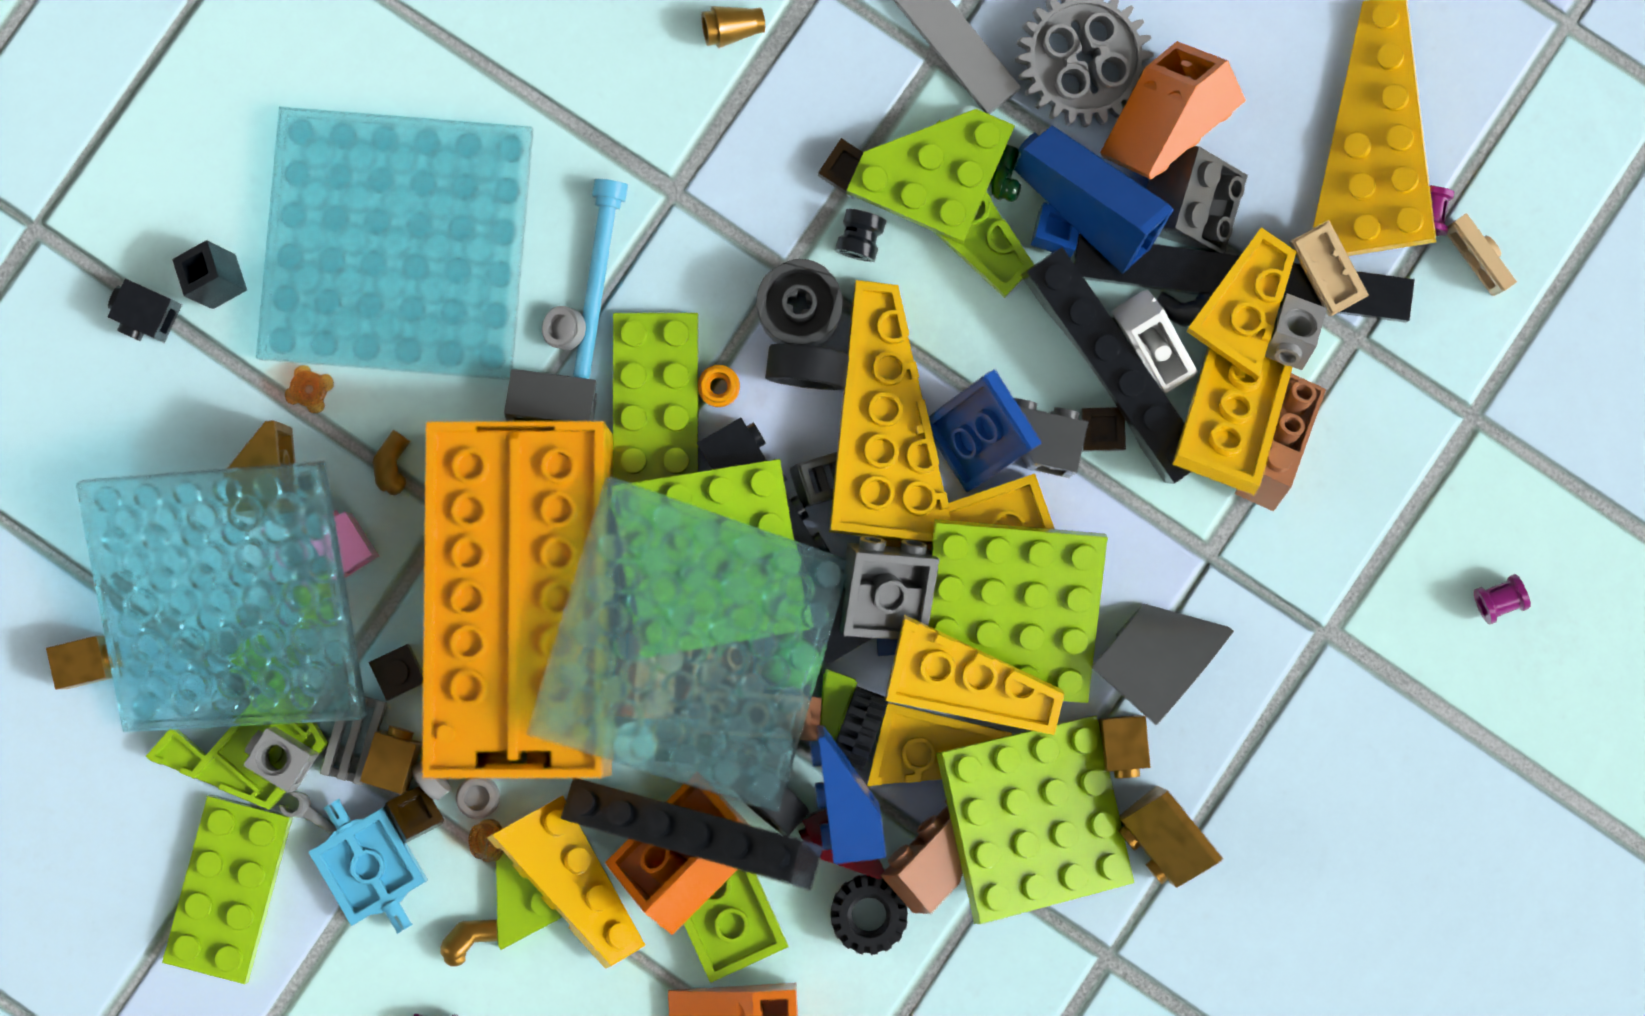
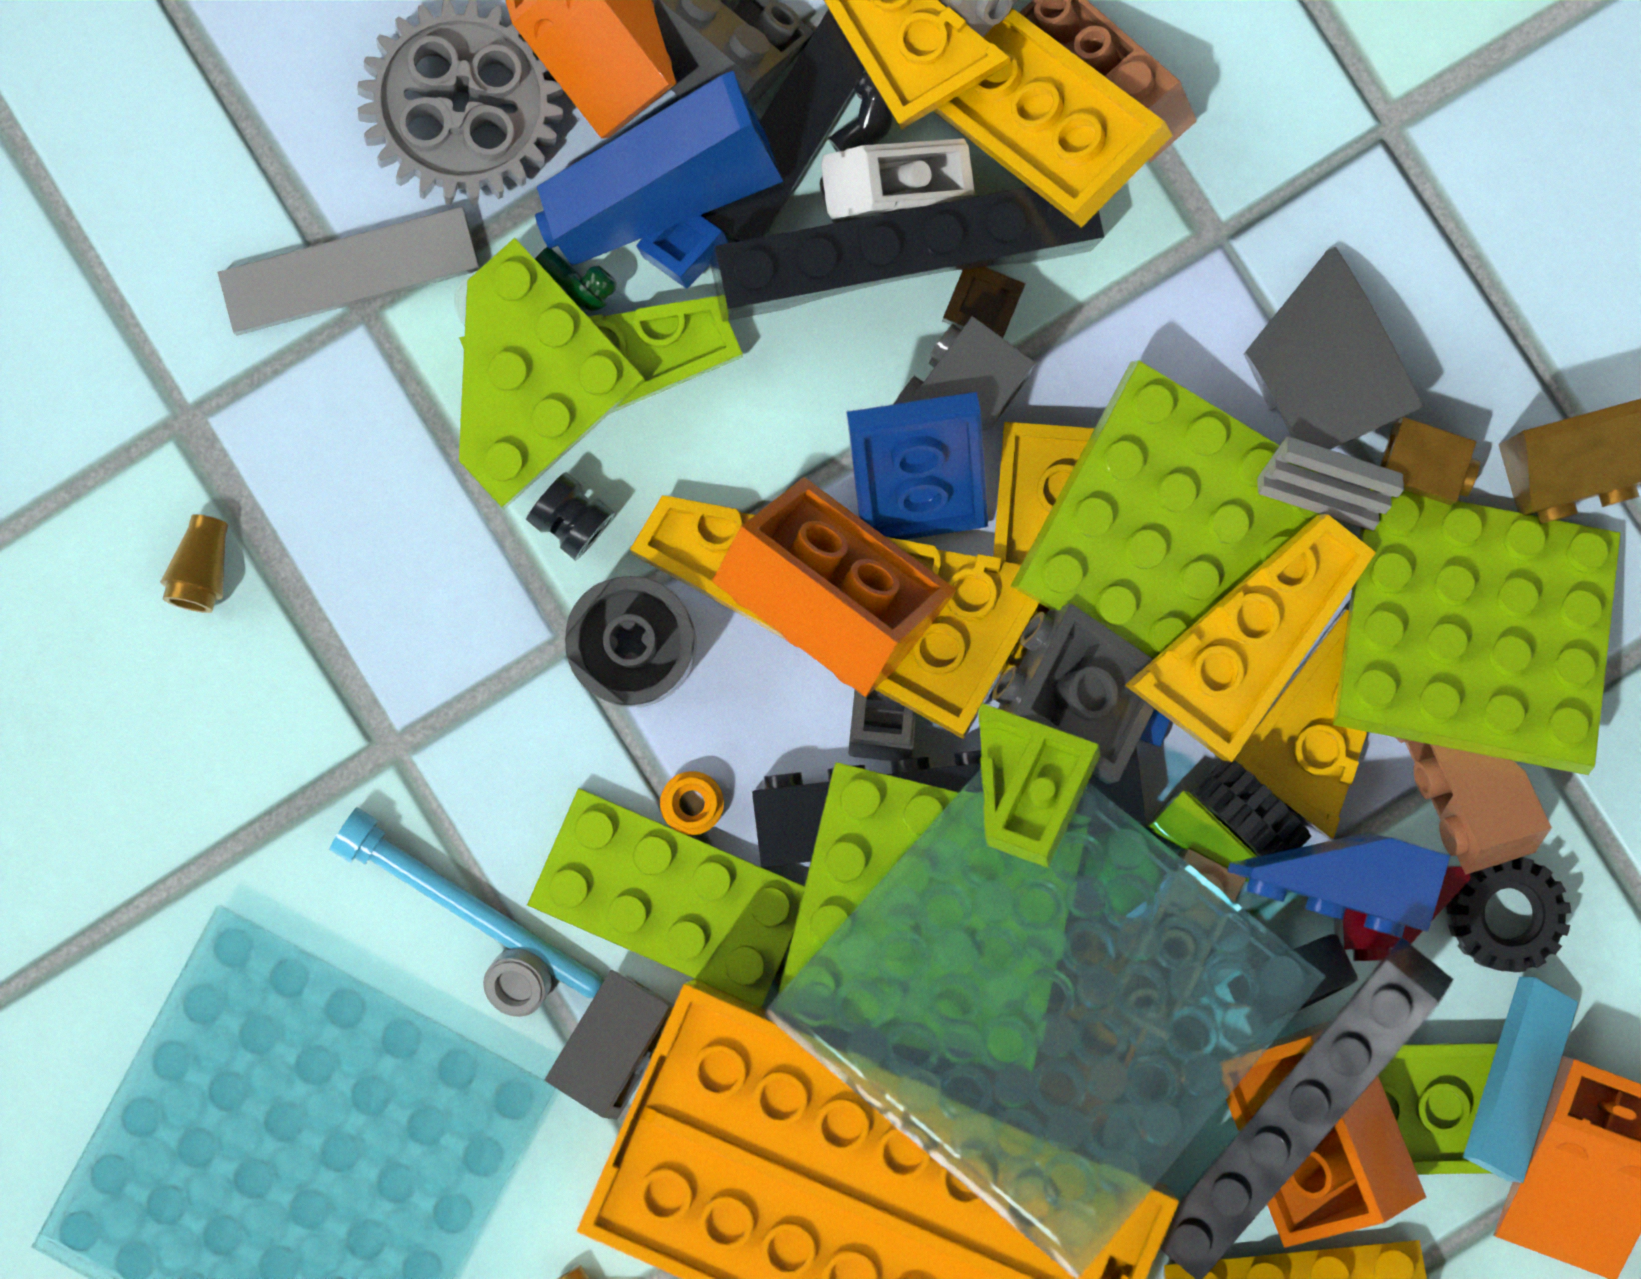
camera: 65 degrees left, 0 degrees up
black tyre [765,343,849,390] -> none
dark brown plate [818,138,863,198] -> none
none -> orange slope [712,477,956,697]
none -> lime wing [978,703,1100,868]
none -> light grey tile [1257,436,1404,531]
none -> medium azure tile [1463,977,1578,1183]

